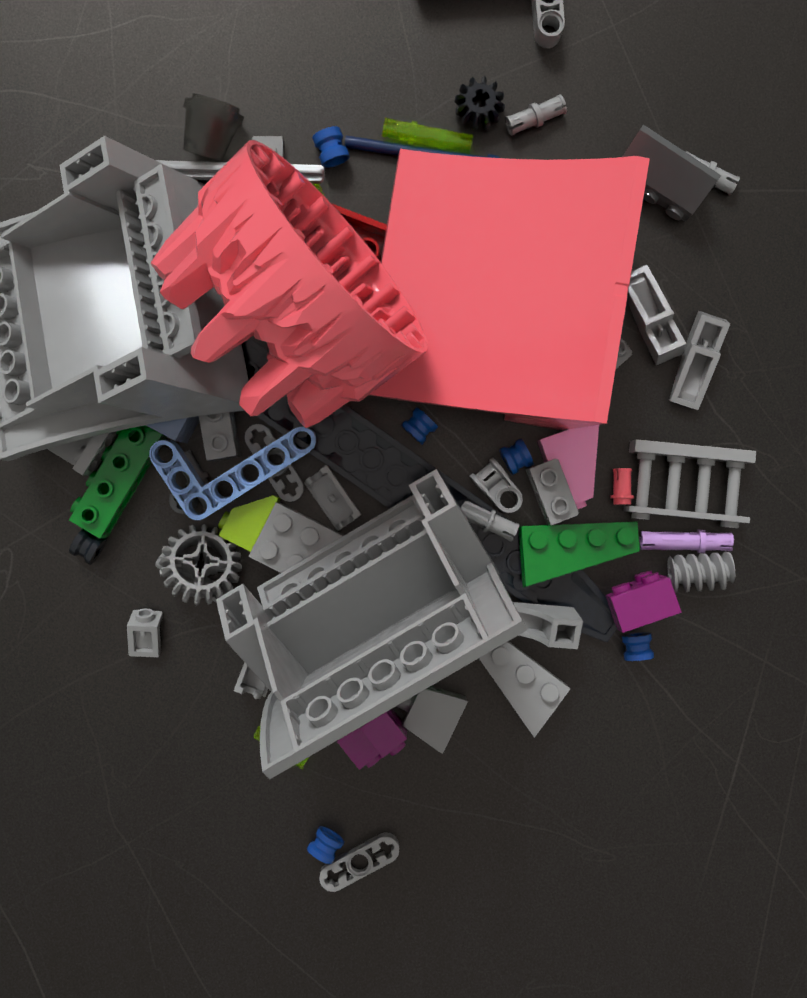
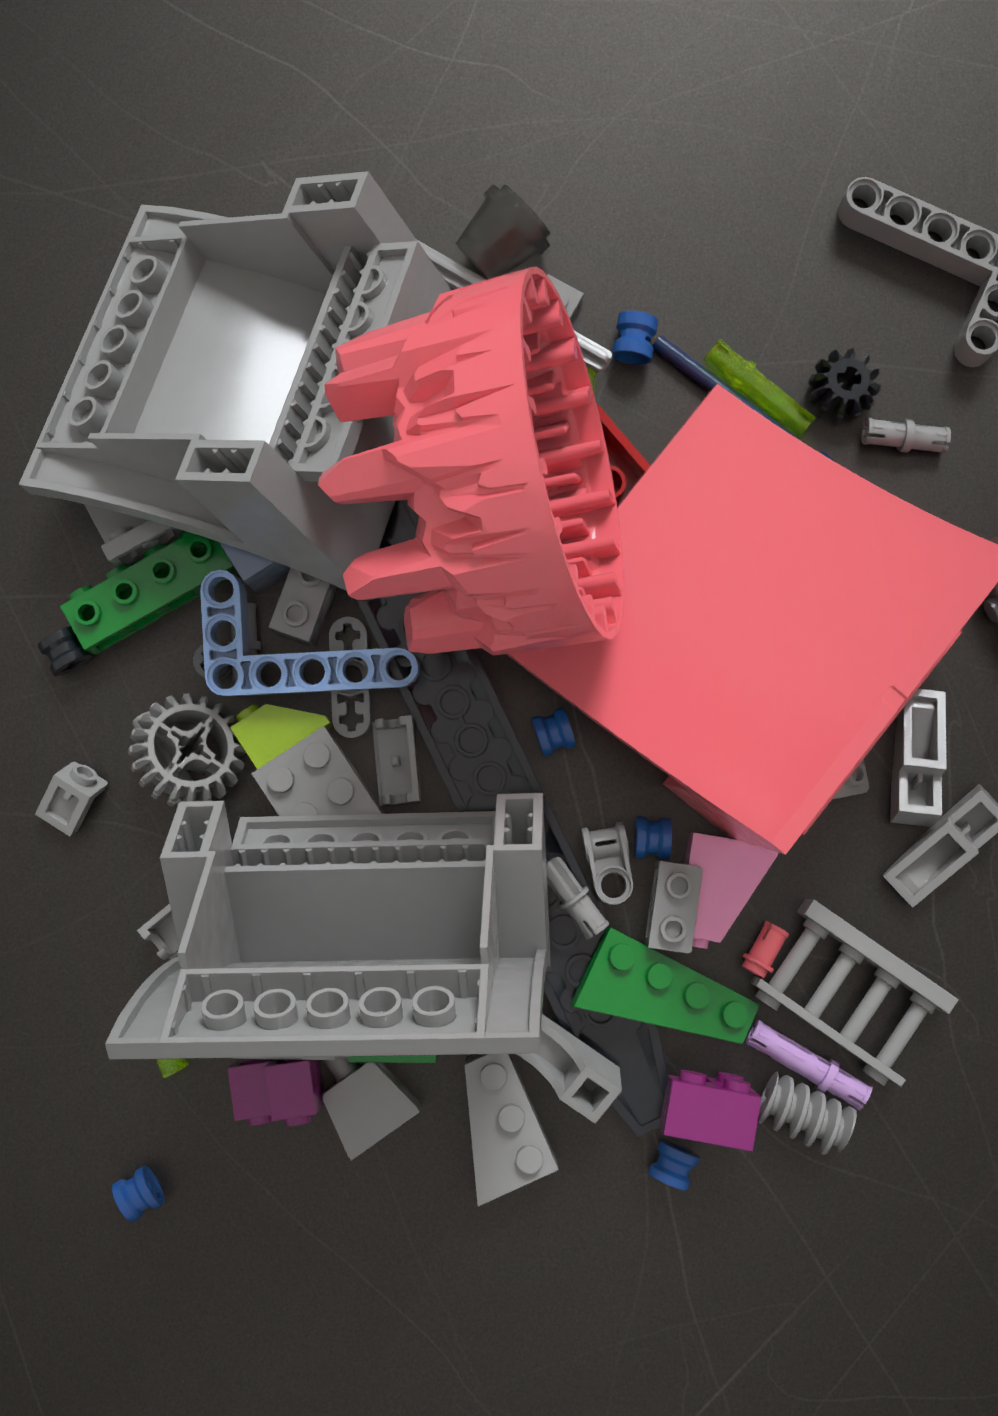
camera: 30 degrees right, 5 degrees down
light grey beam [319,832,399,892] -> none

